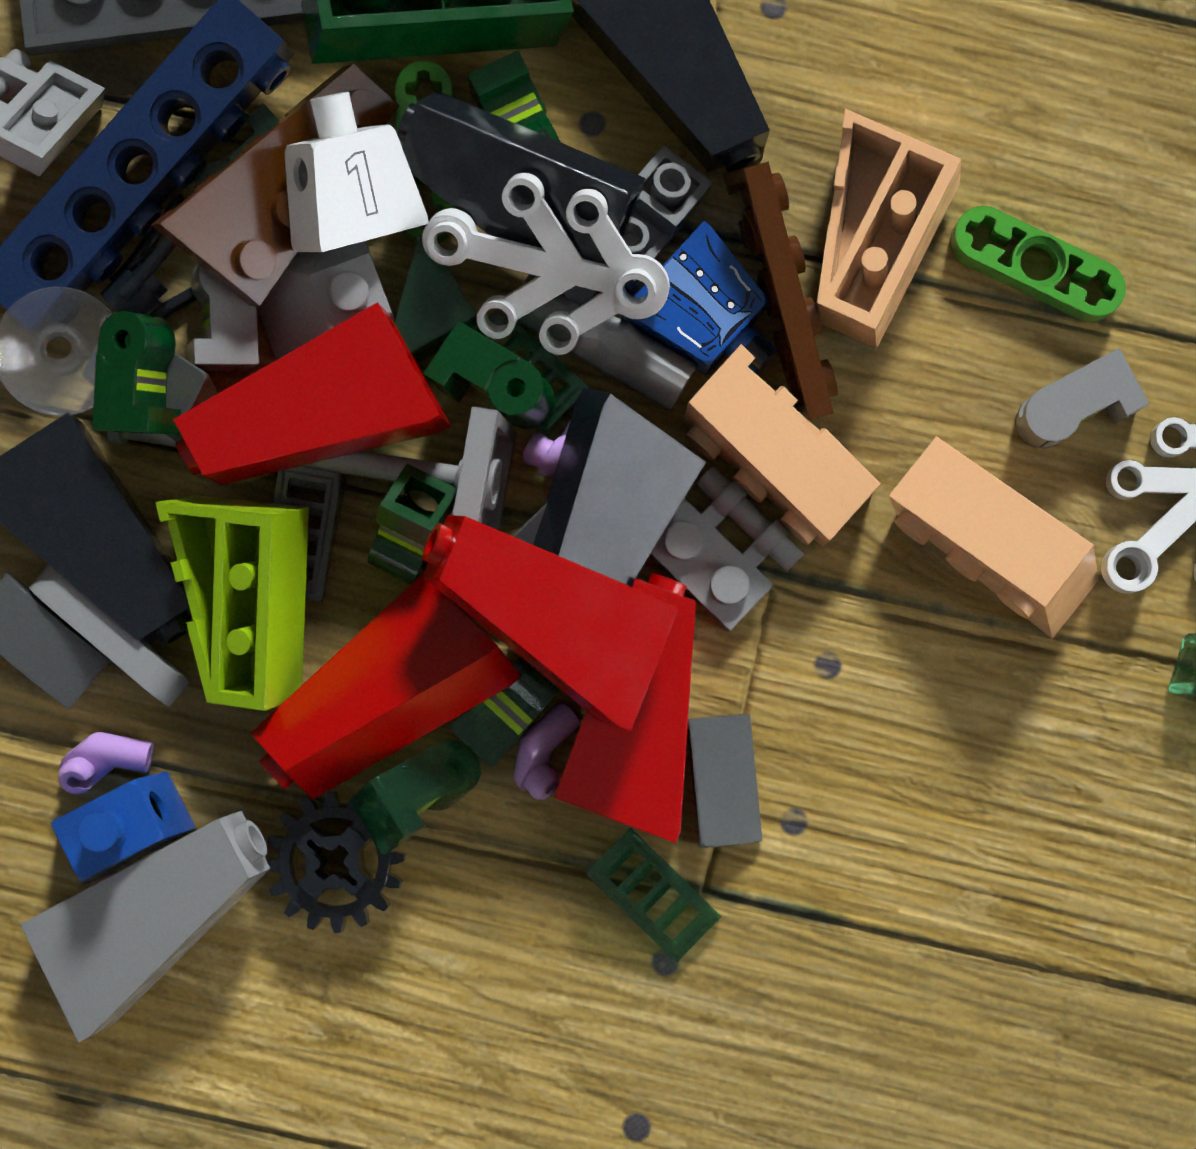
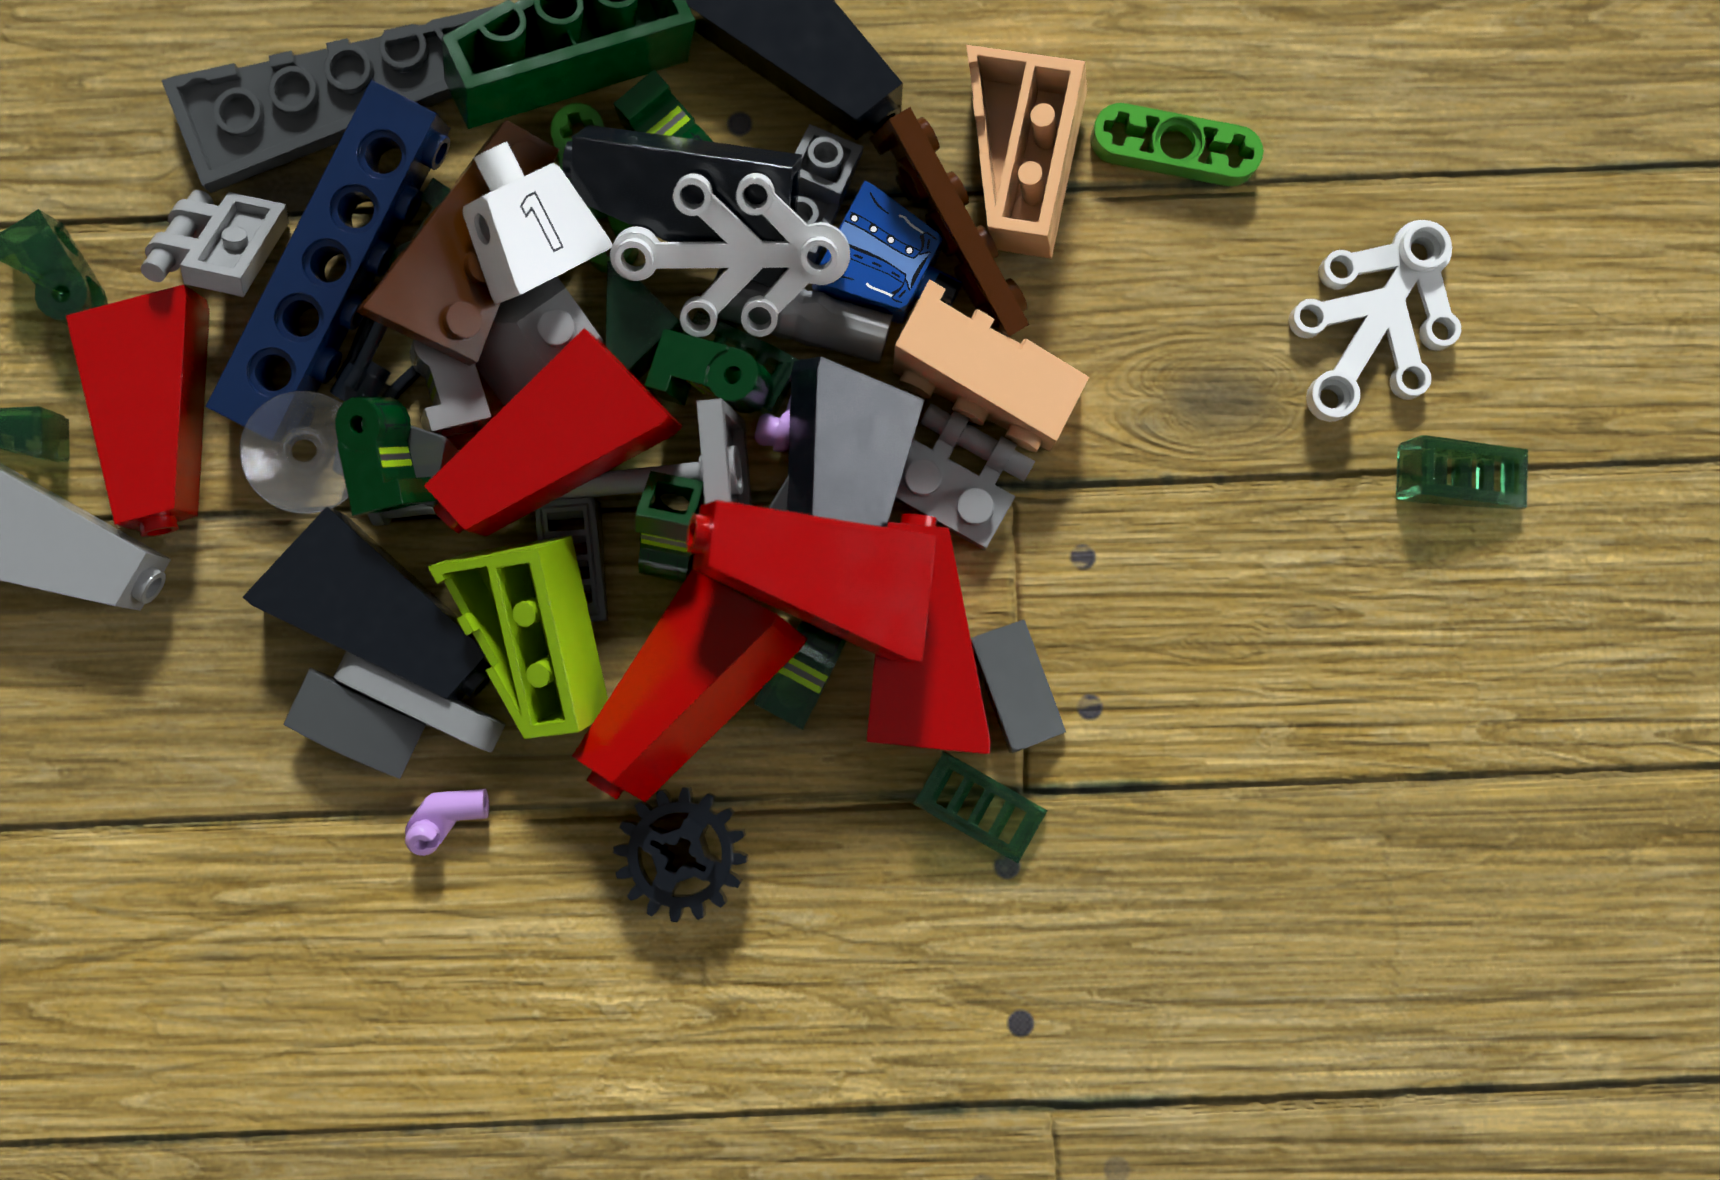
camera: 10 degrees left, 0 degrees up
light grey slope [20,811,271,1043] -> none
blue torso [51,771,196,884] -> none
clear green leg [349,740,481,855] -> none
lavender arm [514,702,580,800] -> none
light nougat wedge [889,436,1099,639] -> none
light grey leg [1016,348,1150,449] -> none

